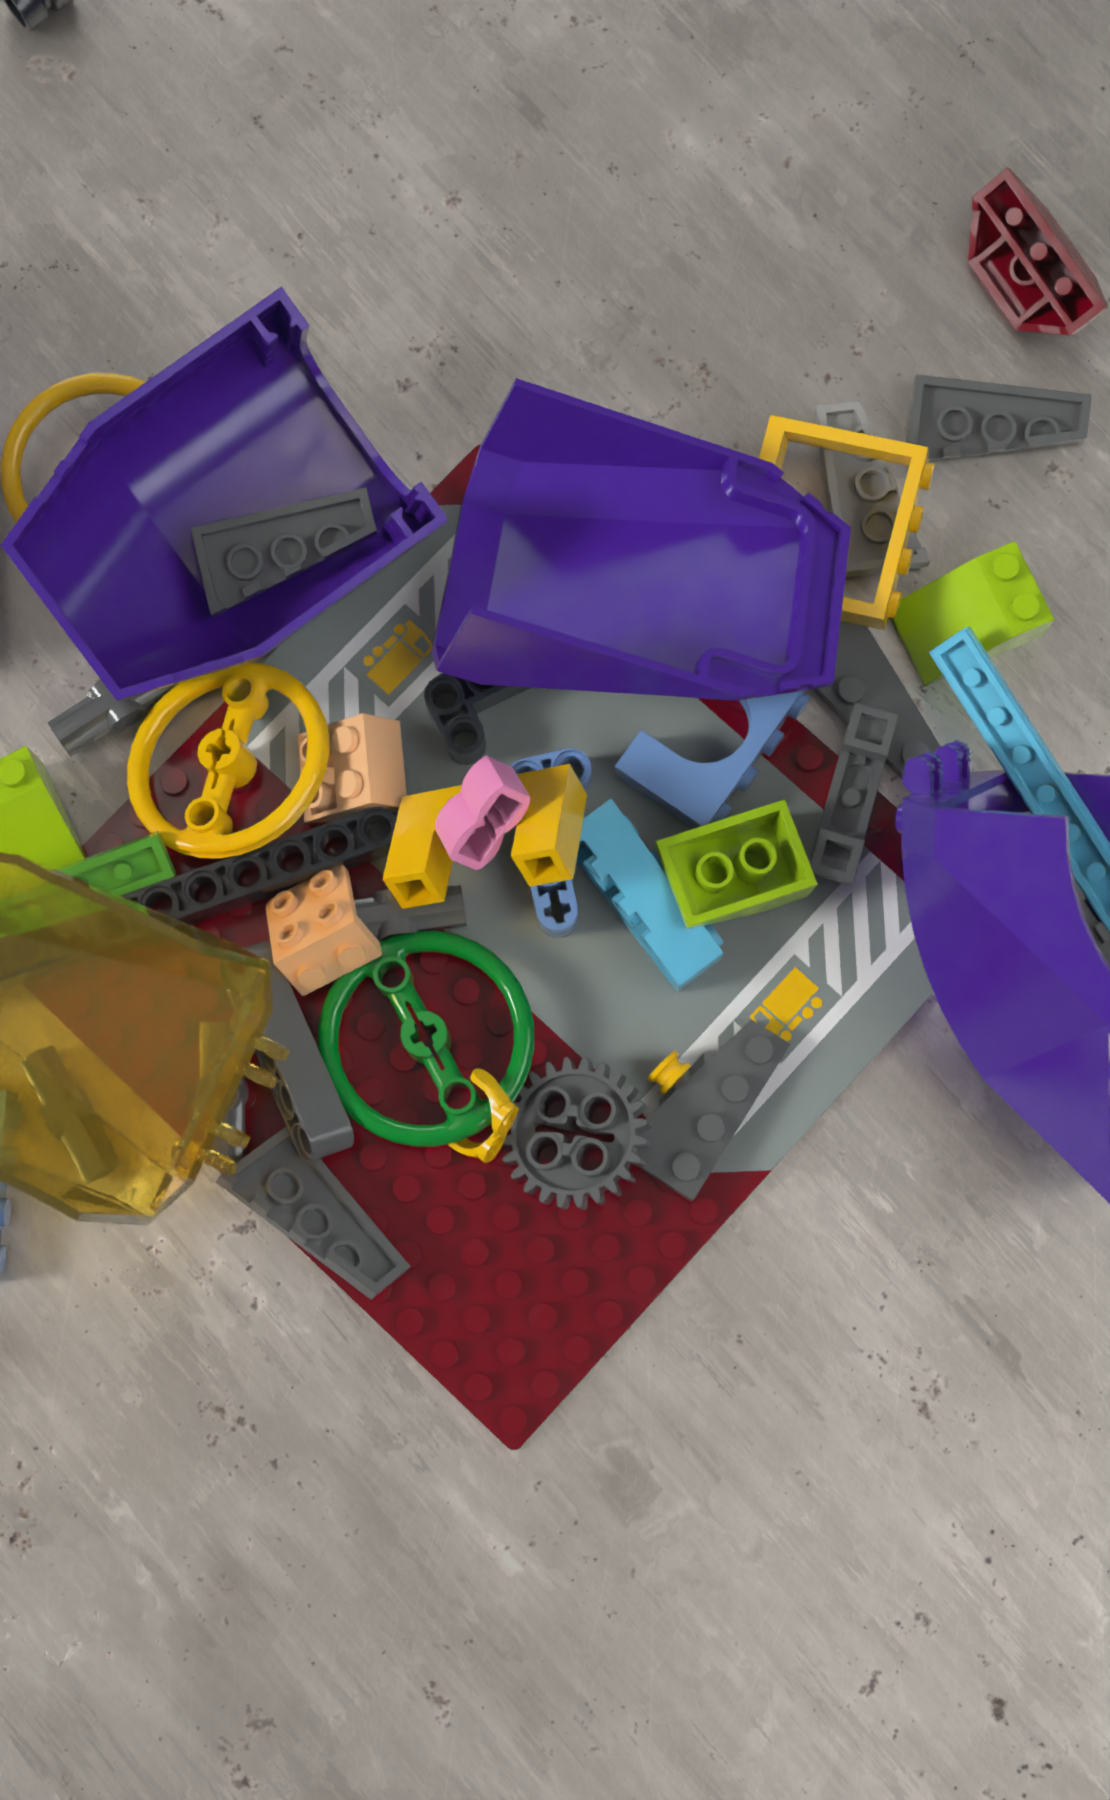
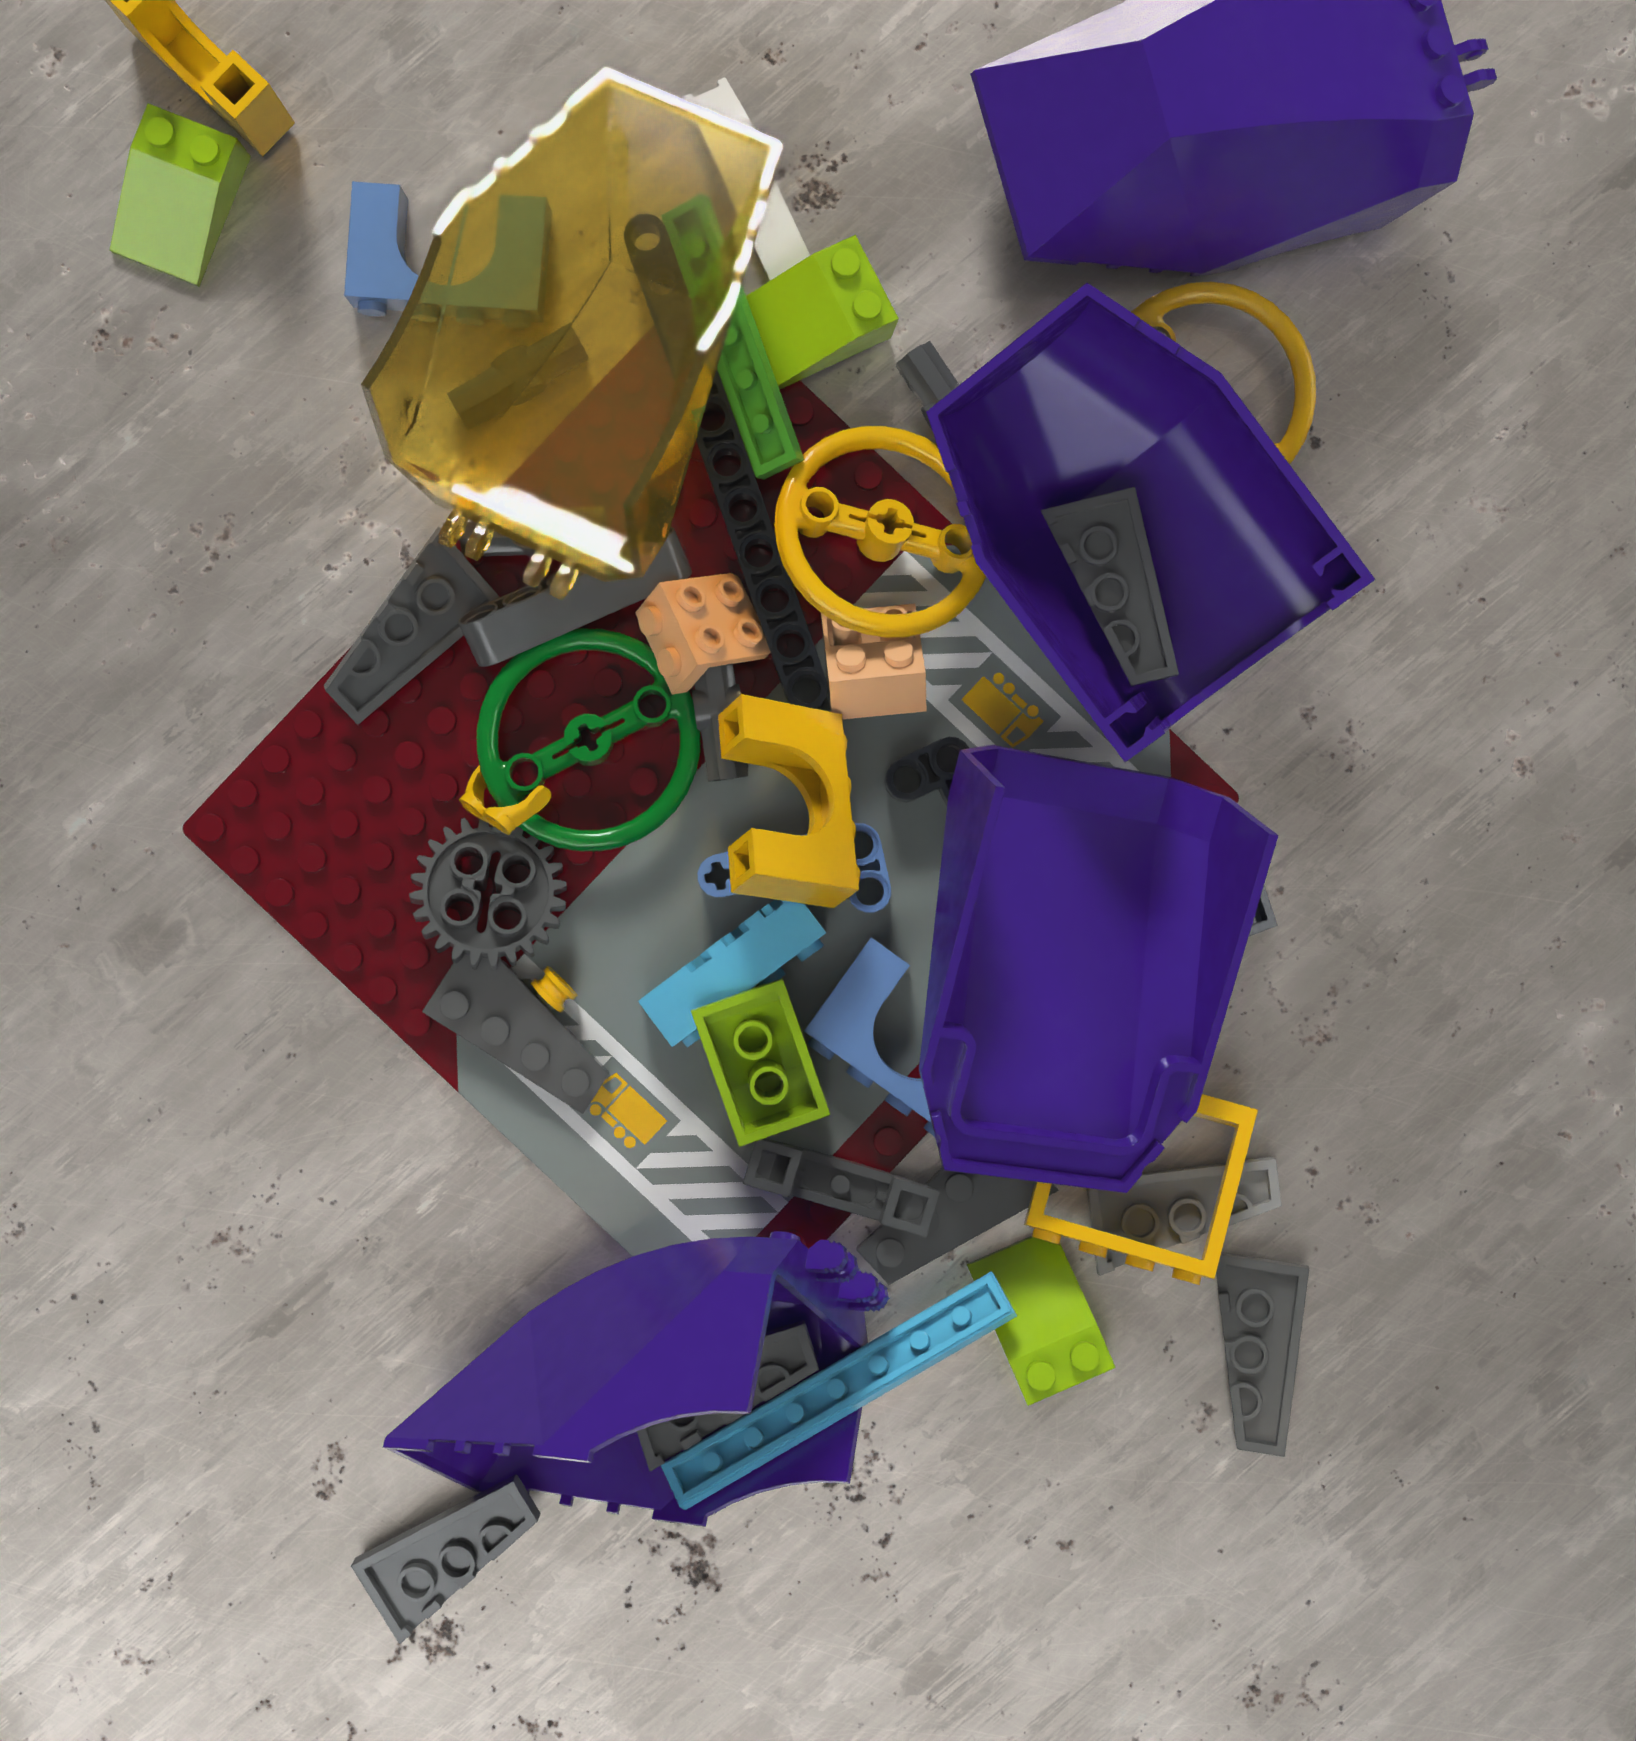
camera: 85 degrees right, 10 degrees up
bright pink brick [435,756,530,870] -> none
dark red wedge [968,167,1109,336] -> none

